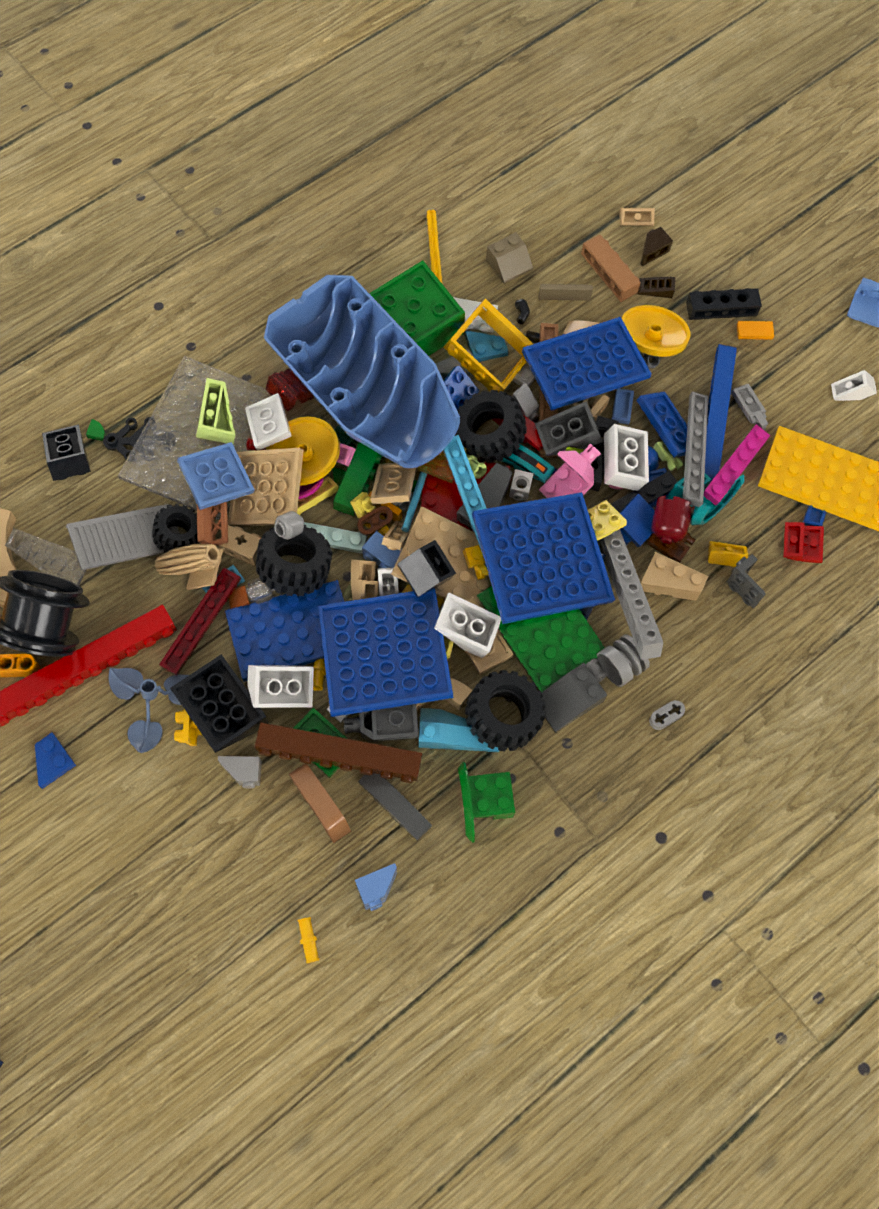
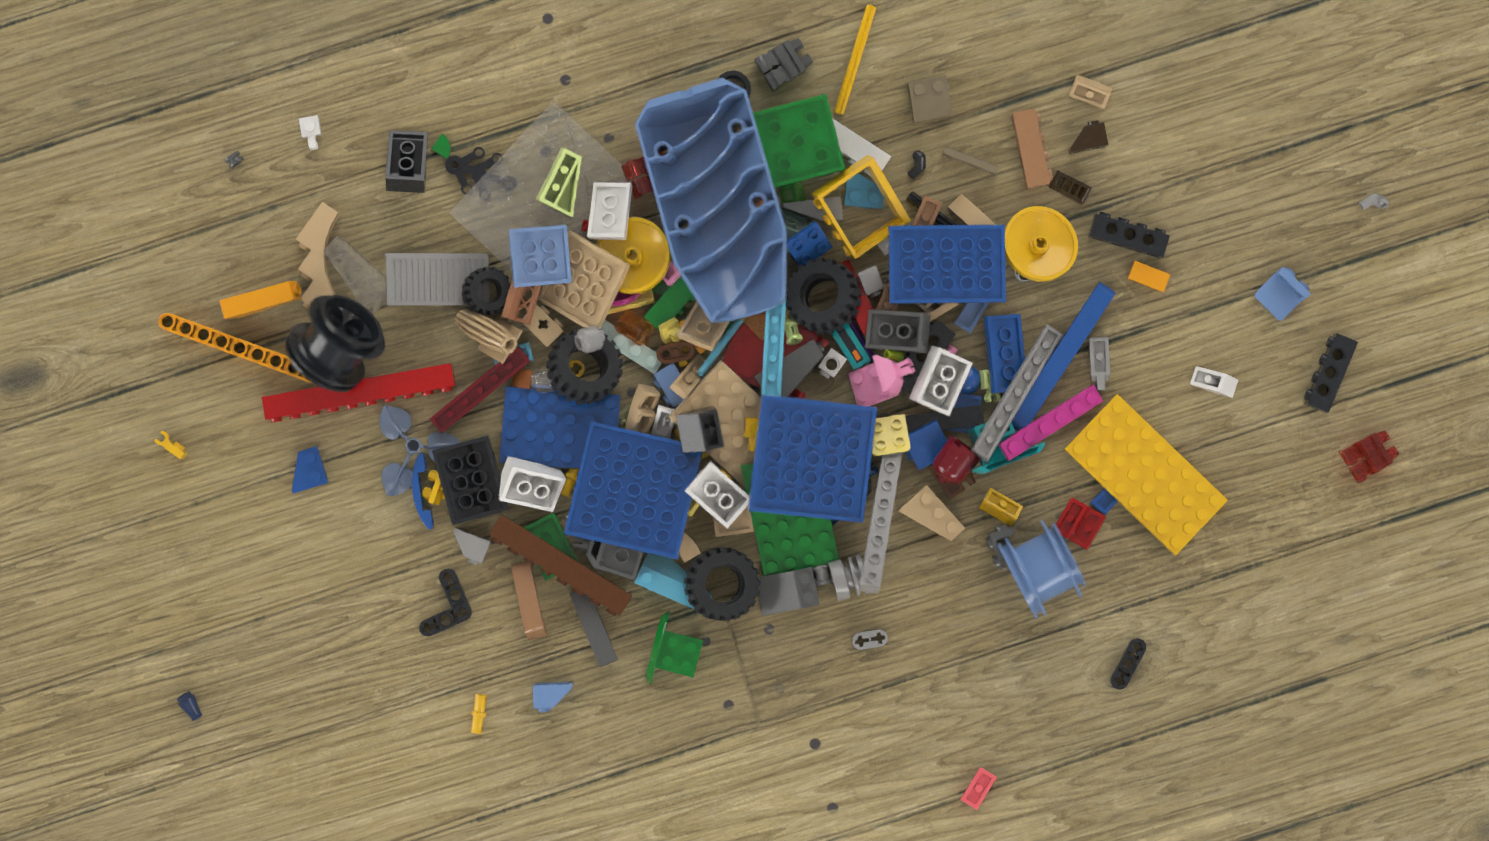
camera: 25 degrees right, 20 degrees up
none -> blue slope [412,453,434,529]
none -> black beam [419,568,472,637]
none -> clear orange piece [615,310,654,345]
none -> dark grey hips [754,38,813,92]
none -> coral plate [960,767,997,810]
none -> medium blue wheel [997,520,1086,619]

